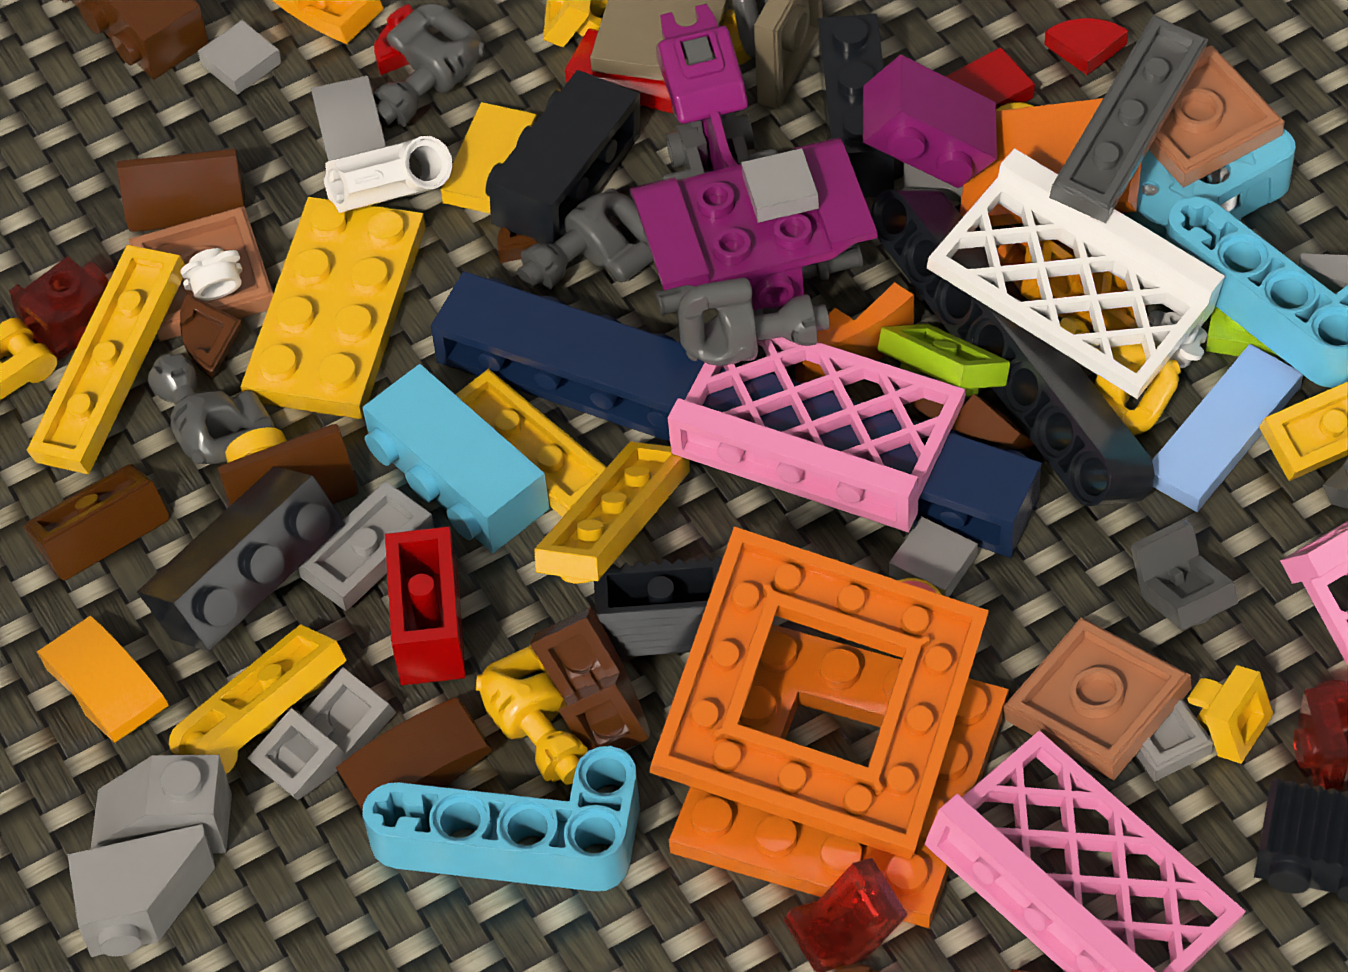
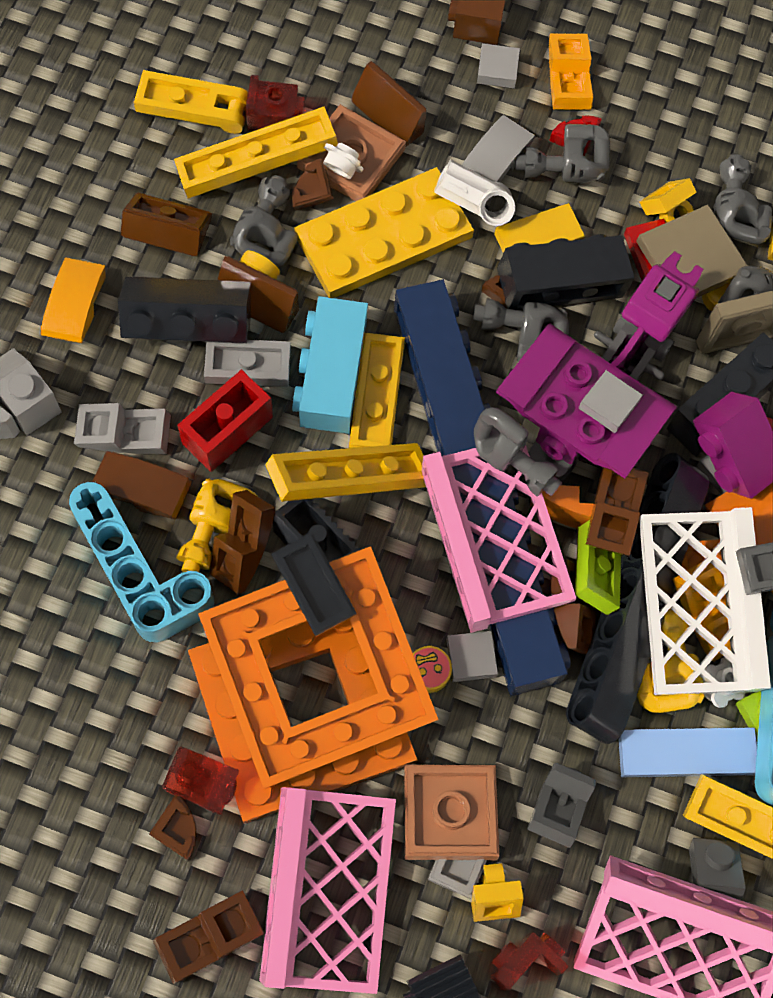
camera: 40 degrees right, 15 degrees up
yellow plate [169,624,347,774] -> none
none -> black tile [271,532,357,636]
none -> reddish brown slope [585,467,649,556]

